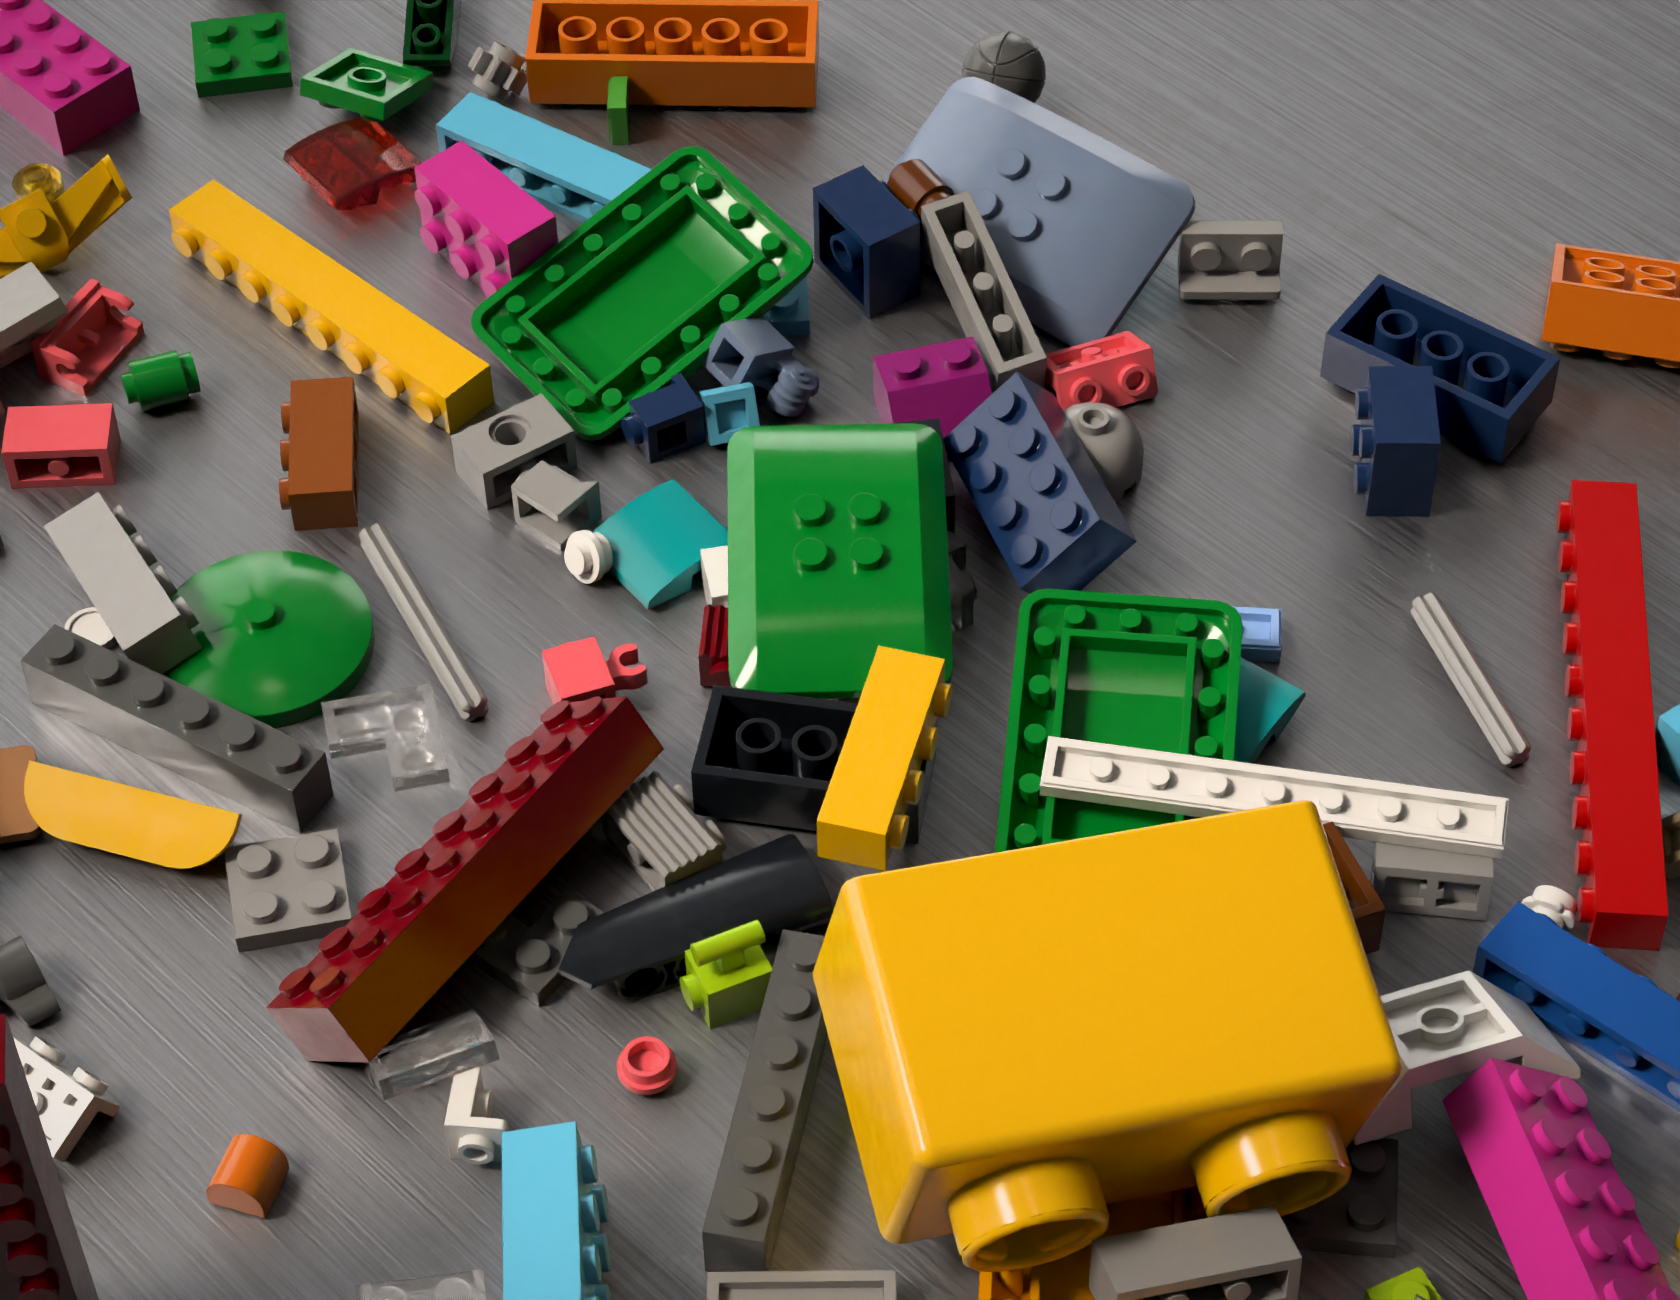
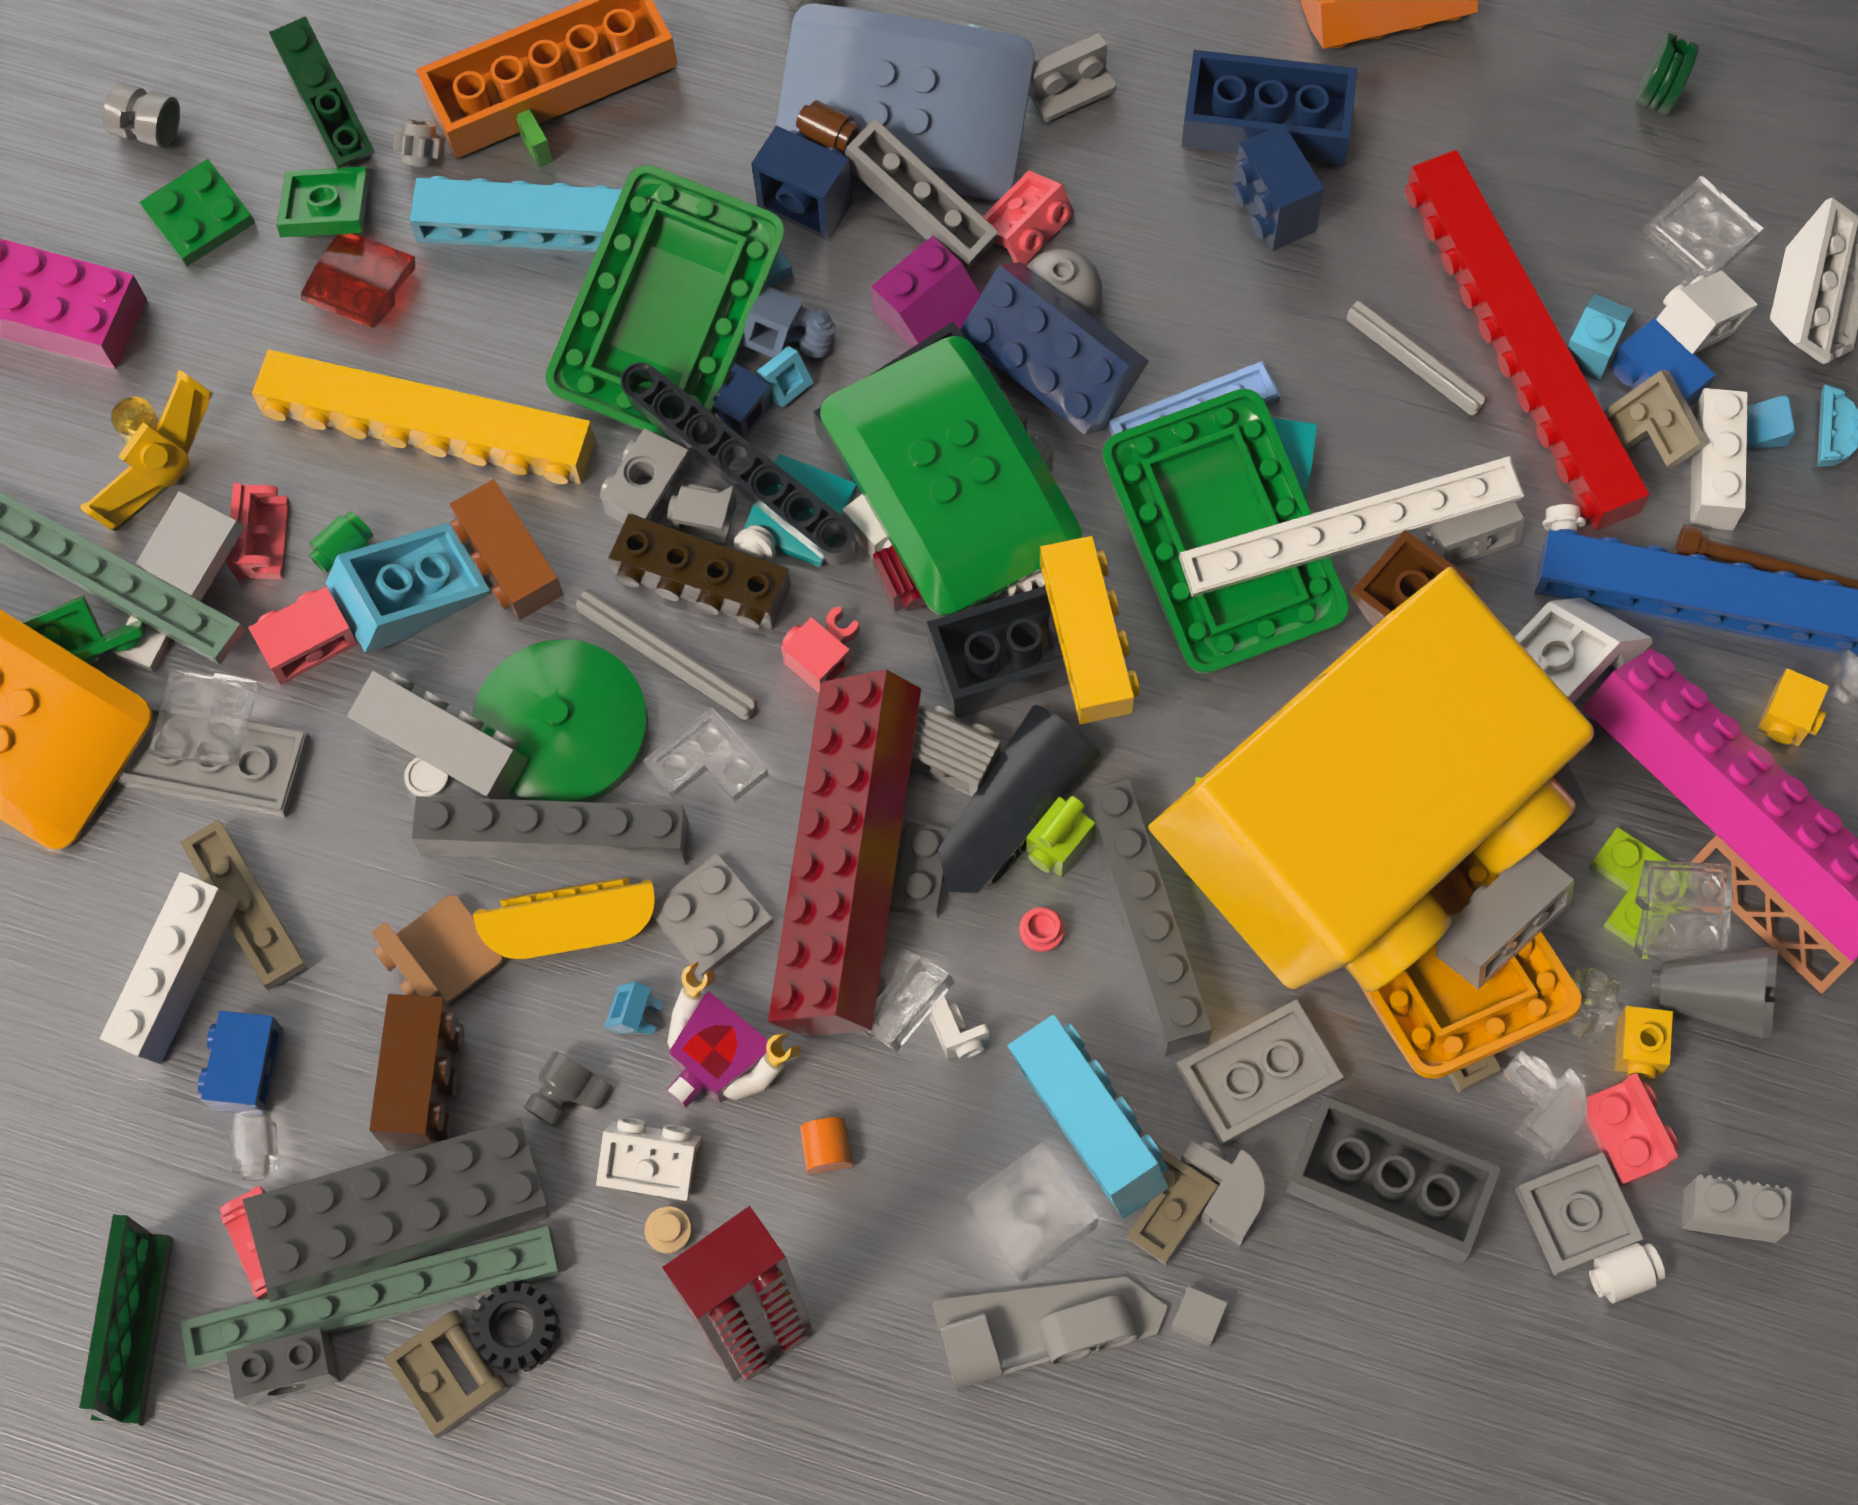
camera: 25 degrees left, 20 degrees up
dark pink brick [414,140,558,298] -> none
none -> medium azure slope [325,522,490,653]
none -> dark azure tile [604,981,663,1035]
none -> dark brown brick [608,513,791,630]
none -> black beam [620,362,858,566]
none -> torso [666,962,801,1108]

